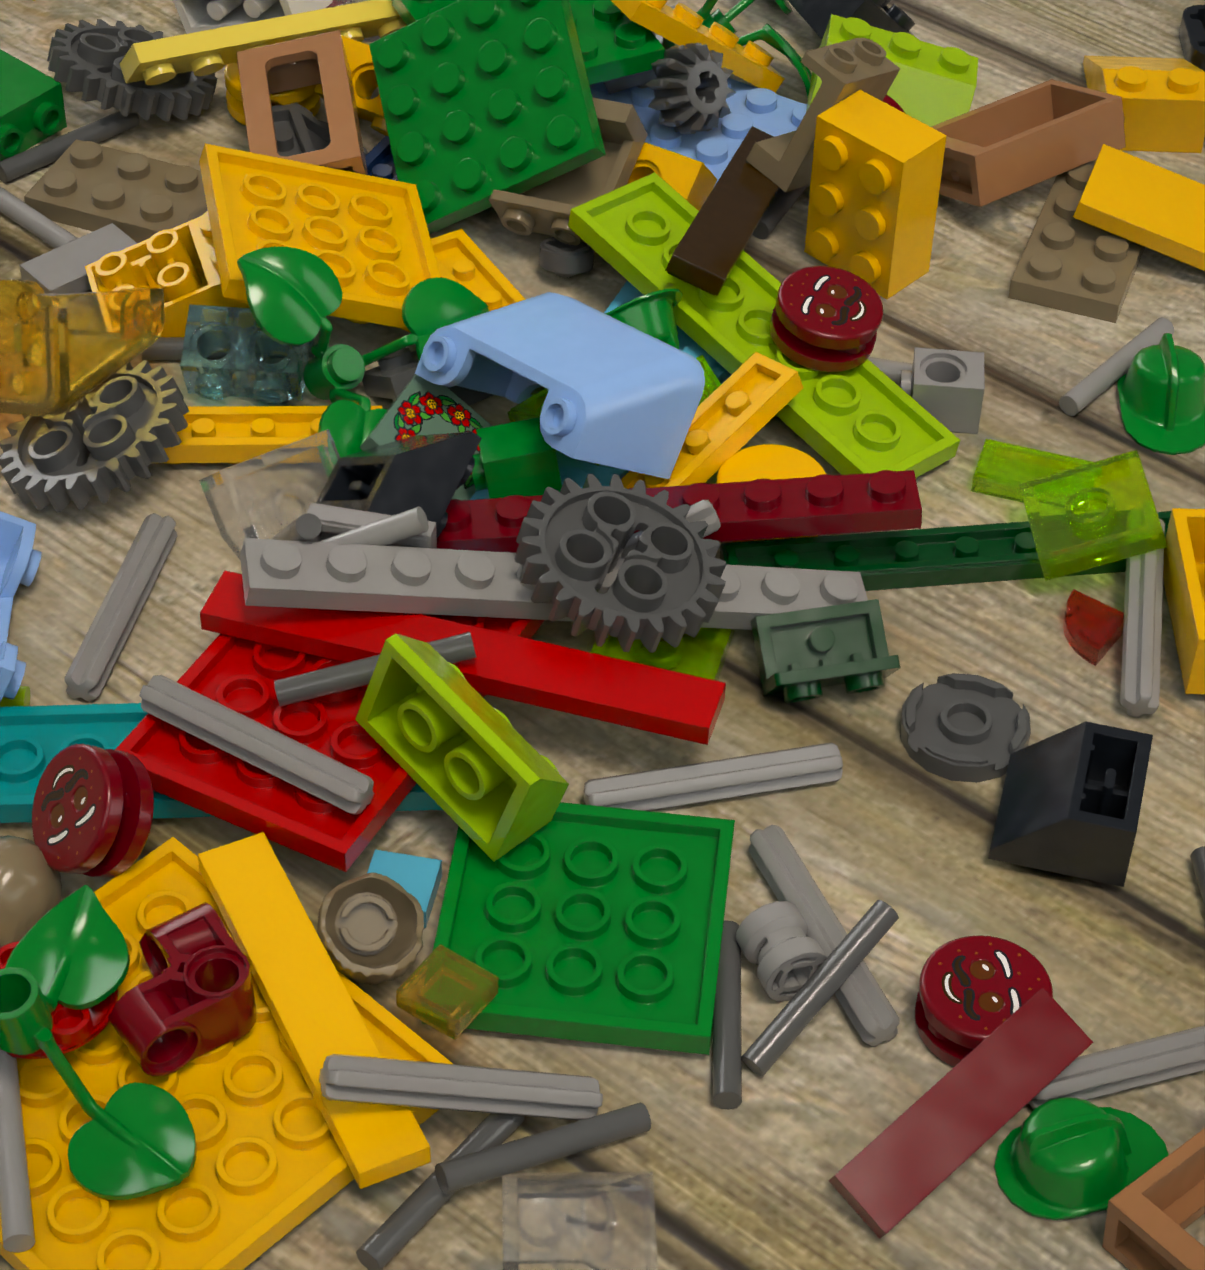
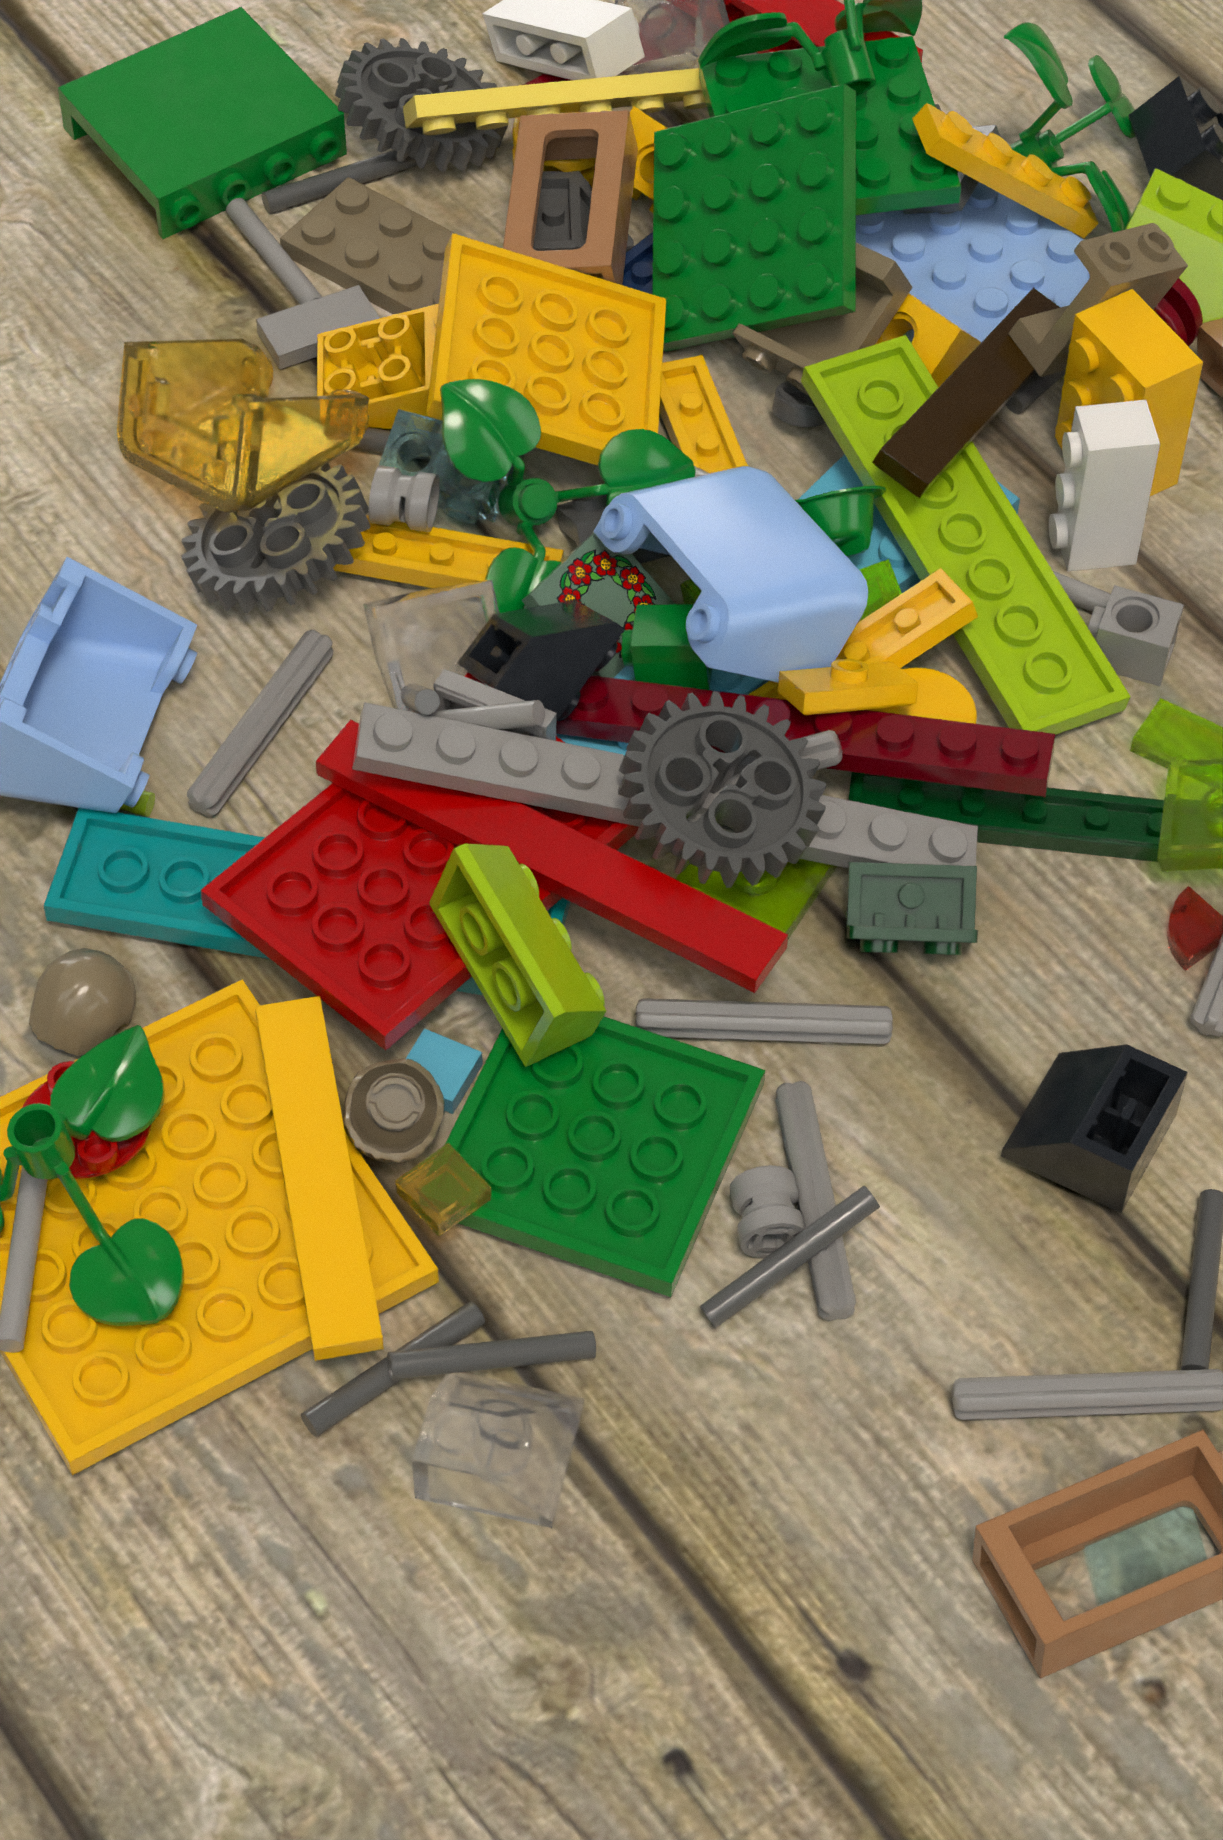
camera: 15 degrees right, 10 degrees up
dark red head [32,744,154,878] -> none
dark red piece [108,902,257,1076] -> none
light grey axle [139,675,374,815] -> none
dark grey bar [274,632,477,707] -> none
light grey axle [319,1054,603,1121] -> none
dark grey gear [645,43,736,134] -> none
dark grey bar [713,920,742,1110] -> none
dark red head [770,266,884,372] -> none
dark red tile [829,987,1093,1239] -> none
dark grey tile [900,673,1031,783] -> none
dark red head [914,935,1053,1067] -> none
green piece [994,1097,1168,1220] -> none
none -> light grey wheel [368,465,440,532]
none -> yellow plate [778,659,918,715]
none -> white brick [1049,400,1160,572]

